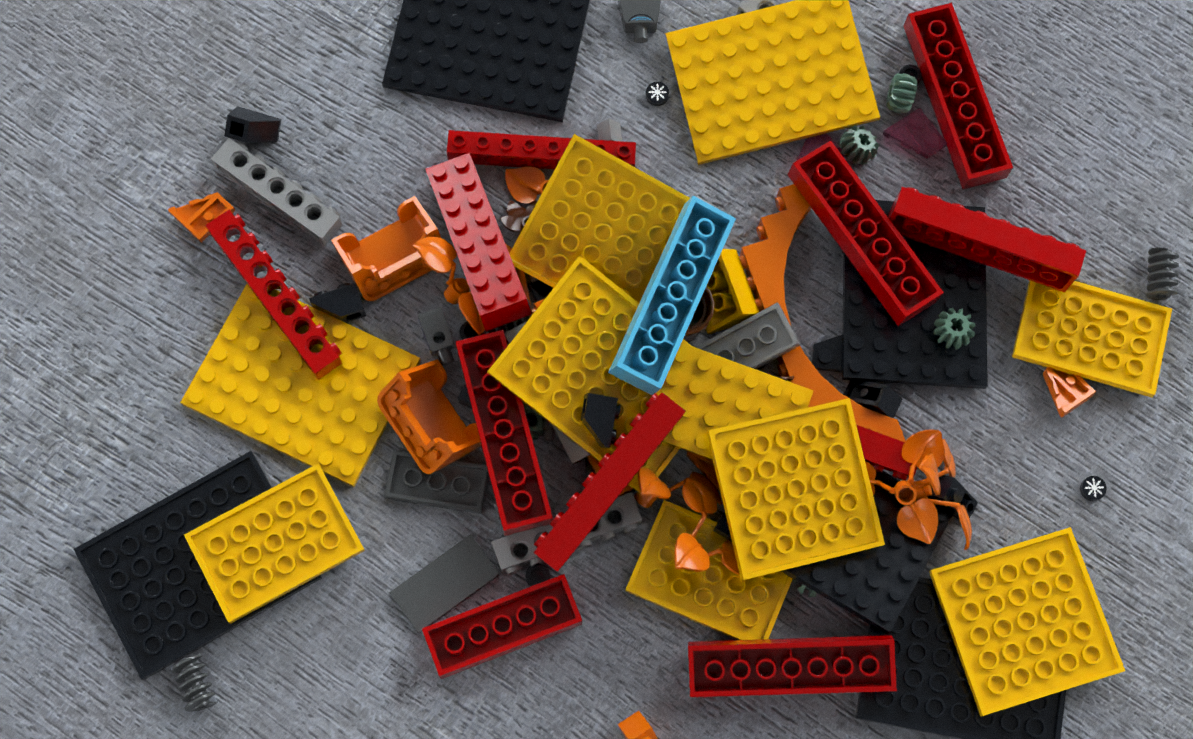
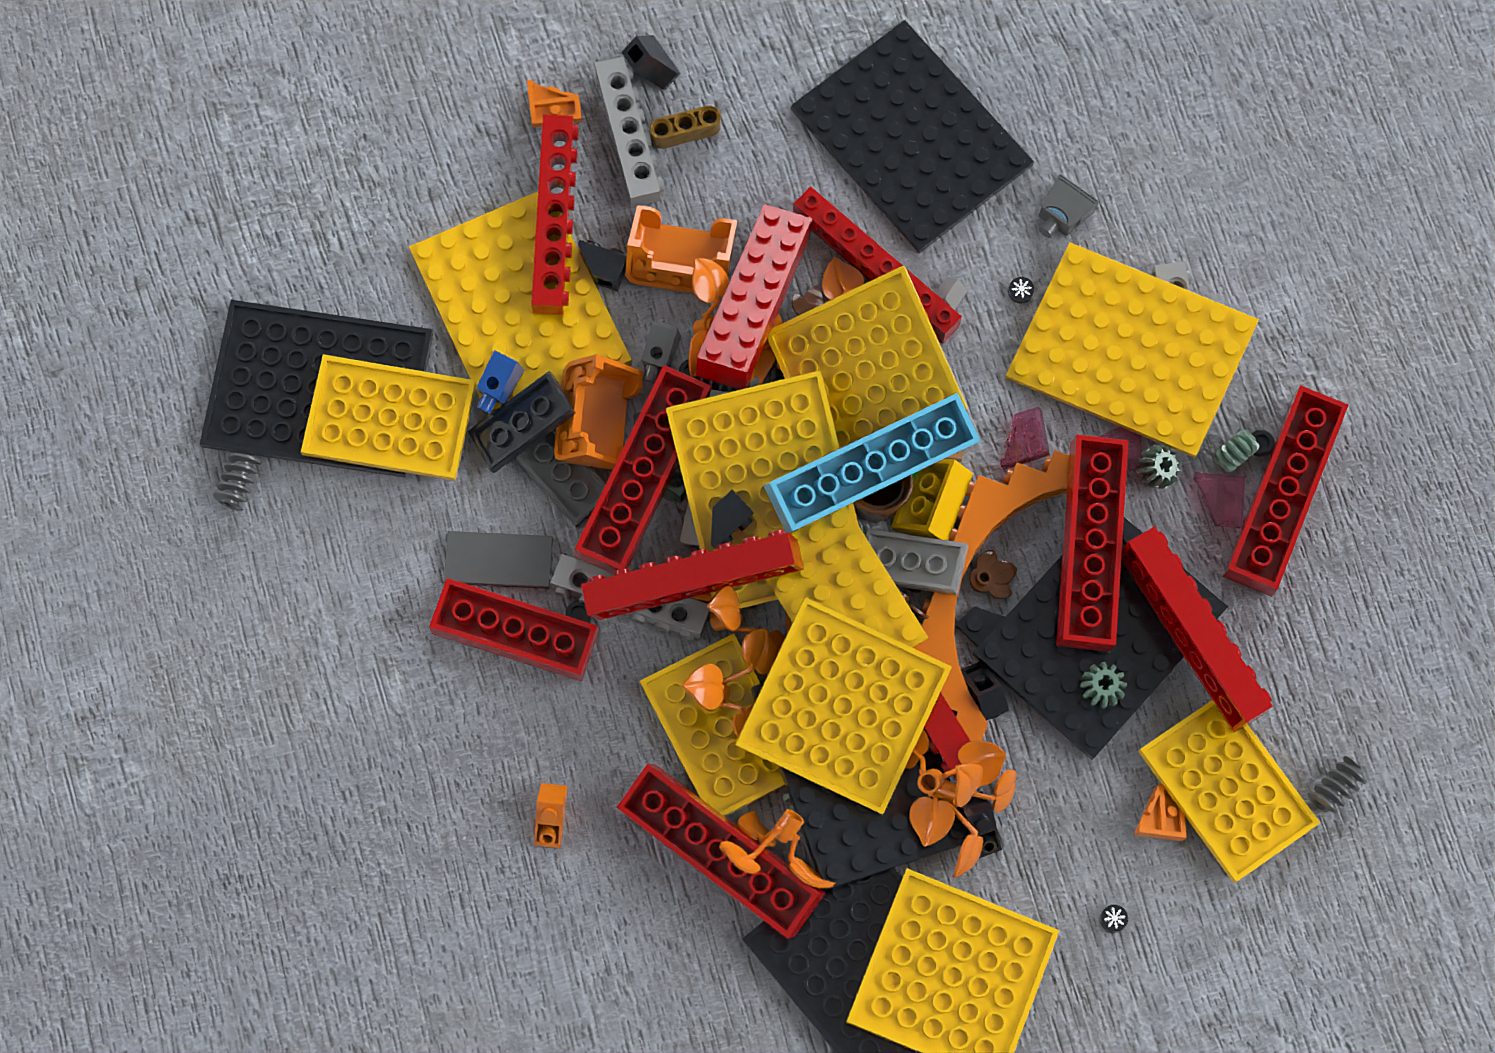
camera: 40 degrees right, 0 degrees up
none -> black tile [468,371,576,473]
none -> blue torso [476,350,525,414]
none -> pearl gold beam [650,105,721,149]
none -> orange plant [719,809,835,888]
none -> reddish brown plate [969,550,1017,599]
none -> clear pink wing [1000,406,1050,470]

